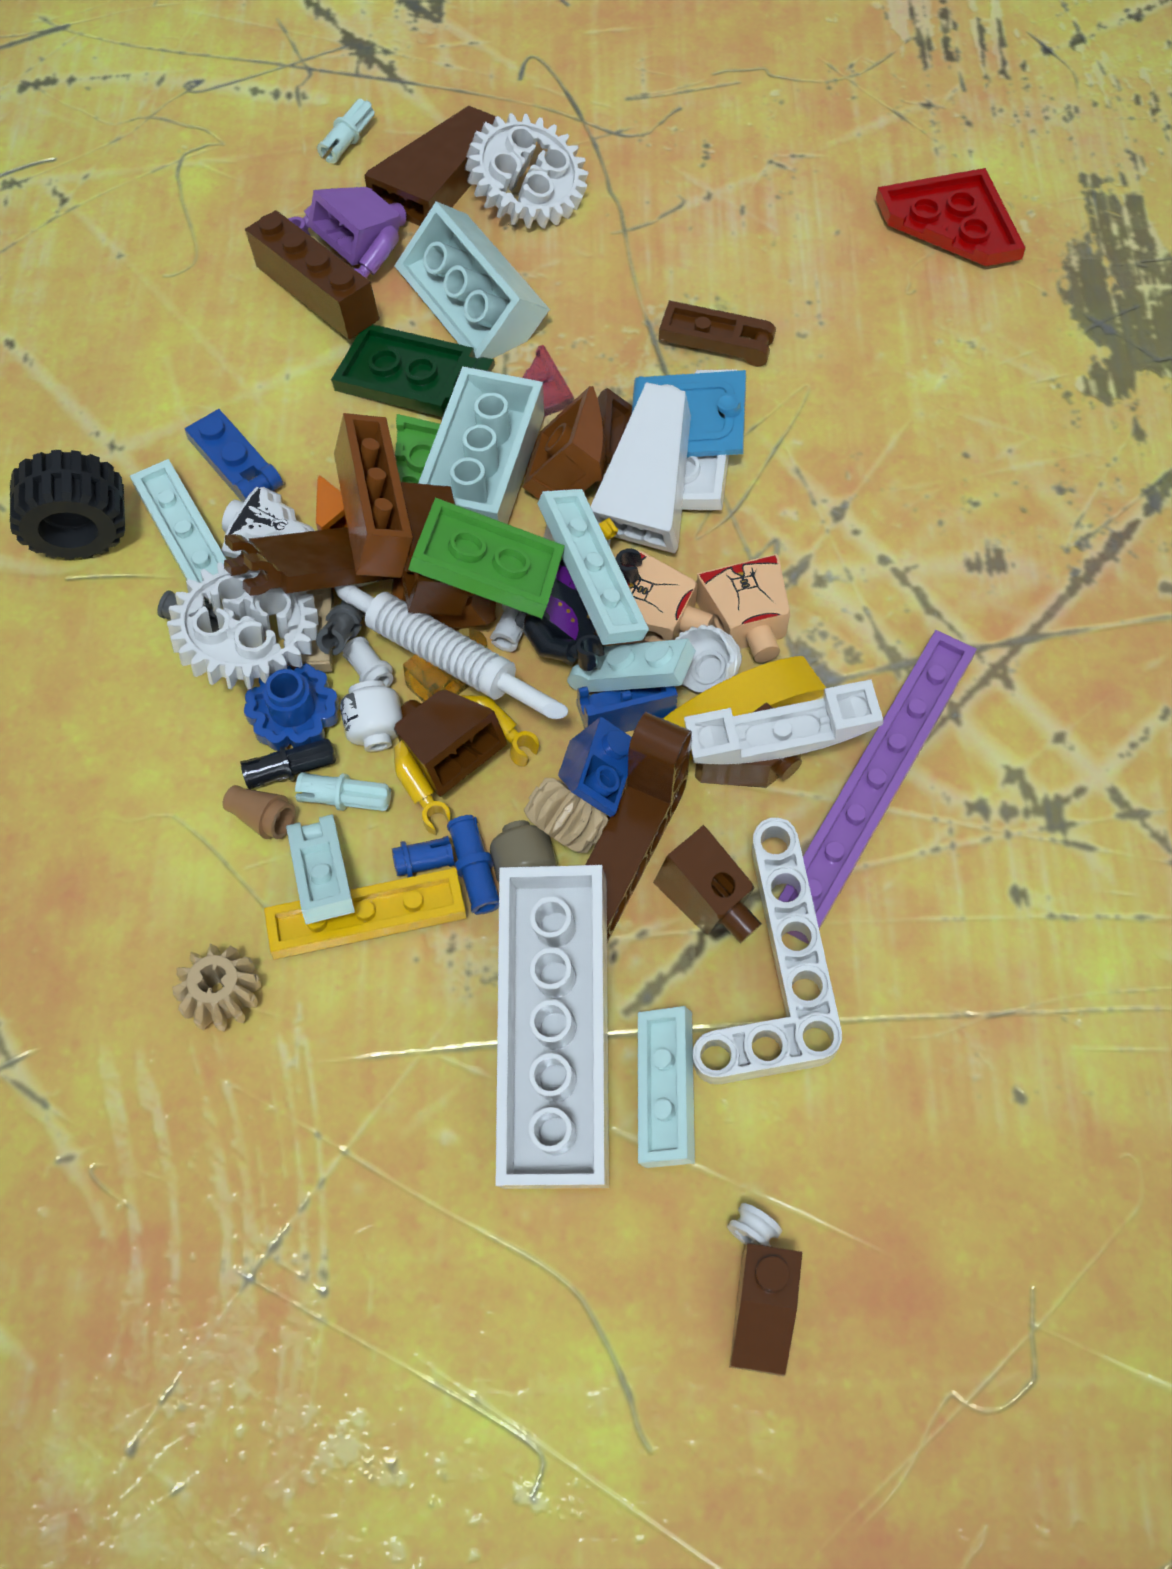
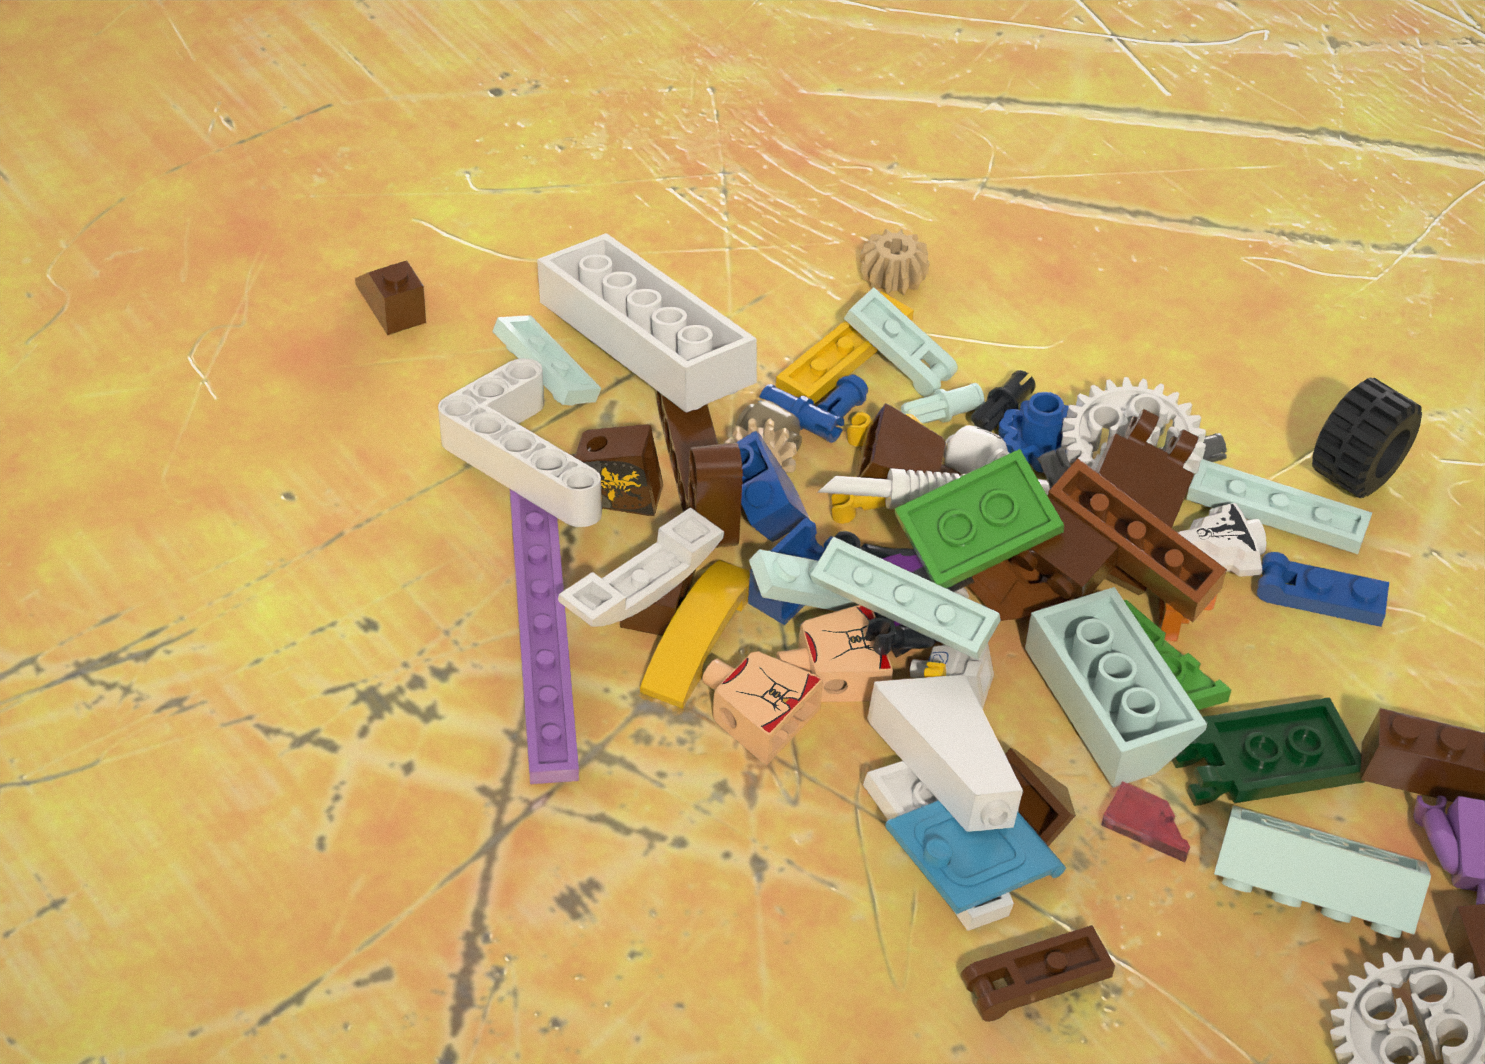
camera: 140 degrees right, 15 degrees down
medium nougat cone [223,785,296,839] -> none
dark orange slope [522,386,606,499] -> none
white hair [675,624,742,693] -> none
white bush [727,1203,782,1247] -> none

